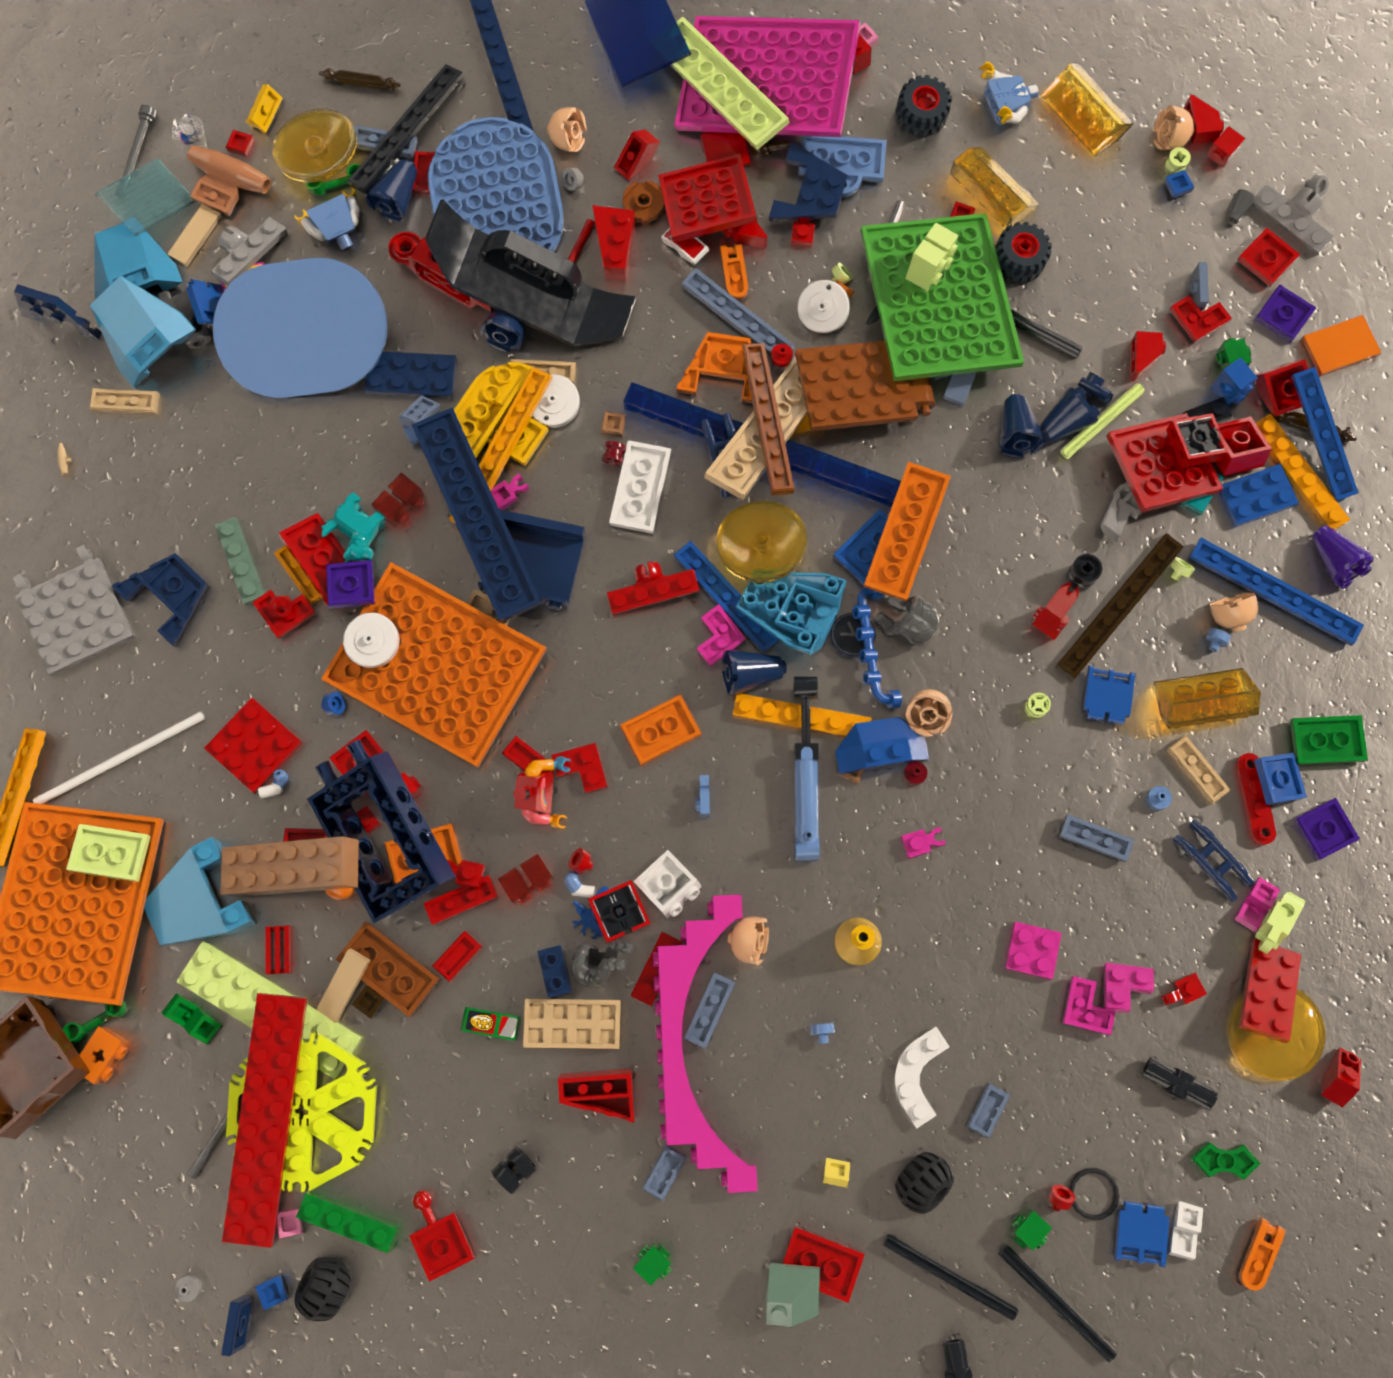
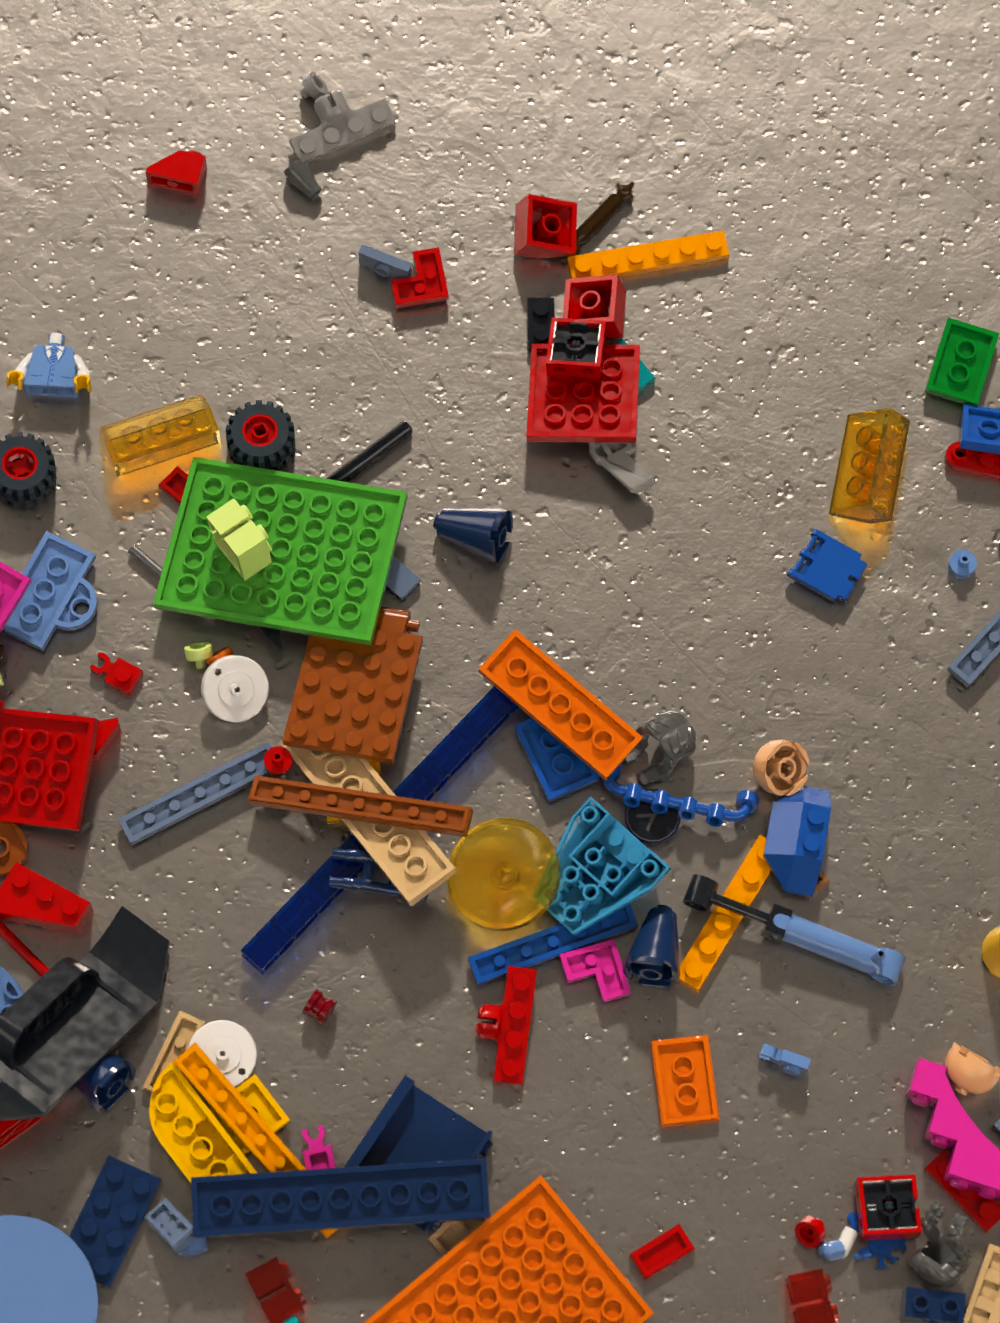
camera: 75 degrees left, 5 degrees down
torso [513,756,571,829] -> none
red plate [551,743,608,794] -> none
medium nougat tile [601,411,627,437] -> none
white plate [609,440,671,534] -> none
white plate [633,850,702,919] -> none
slope [661,228,709,265] -> none
orange wing [676,332,753,404] -> none
orange plate [720,243,748,301] -> none
dark blue wing [769,142,847,222] -> none
dark pink plate [901,827,946,859] -> none
dark red tile [903,761,928,786] -> none
yellowish green wheel [1024,693,1051,719] -> none
red piece [1032,582,1079,640] -> none
dark blue cone [1039,386,1100,445] -> none
clear yellow slope [1041,63,1134,157] -> none
dark brown tile [1055,533,1184,680] -> none
yellowish green axle [1060,383,1145,459] -> none
black wheel [1066,554,1103,591] -> none
dark blue plate [1078,372,1114,404] -> none
red slope [1130,331,1166,381] -> none
light nougat cylinder [1153,105,1194,151] -> none
blue plate [1164,170,1194,199] -> none
yellowish green wheel [1165,147,1191,174] -> none
tan tile [1167,735,1231,804] -> none
yellowish green tile [1170,557,1195,581] -> none
blue plate [1189,537,1364,646] -> none
medium blue tile [1206,628,1231,652] -> none
red brick [1207,126,1246,167] -> none
blue brick [1210,358,1258,406] -> none
light nougat cylinder [1210,593,1258,632] -> none
green brick [1216,338,1252,371] -> none
blue plate [1219,464,1299,528] -> none
red plate [1237,228,1300,287] -> none
dark purple tile [1254,284,1316,343] -> none
blue plate [1291,367,1359,501] -> none
orange tile [1301,315,1382,377] -> none
dark purple cone [1312,525,1374,589] -> none

